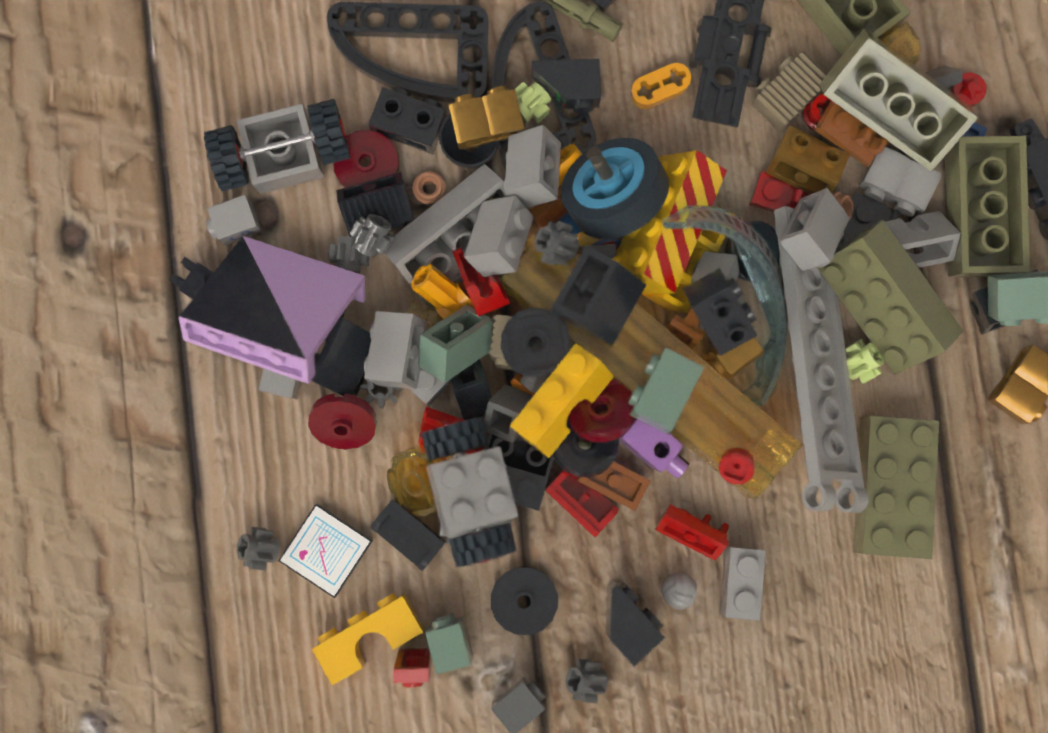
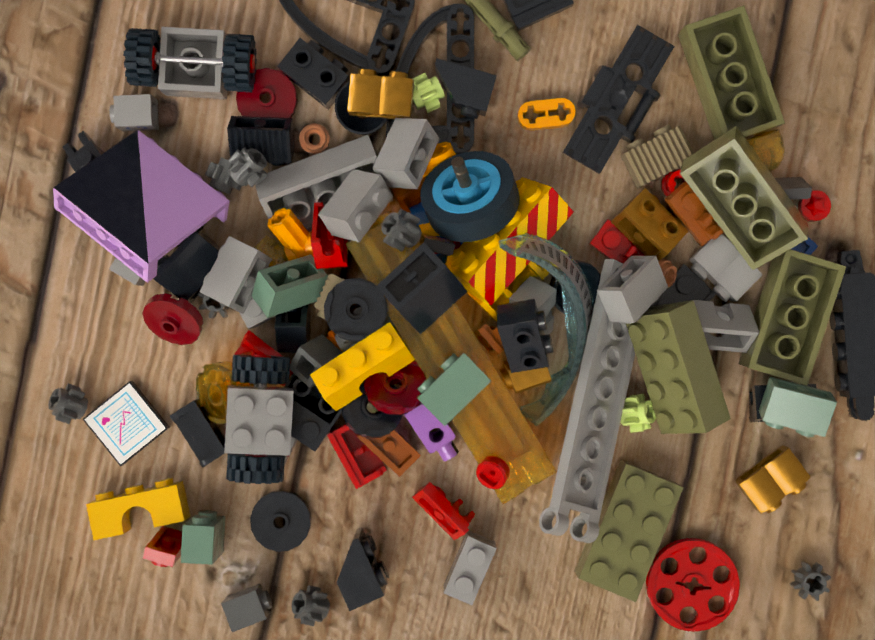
camera: 20 degrees right, 5 degrees up
light grey piece [661,573,697,610] -> none
none -> red wedge [646,538,740,632]

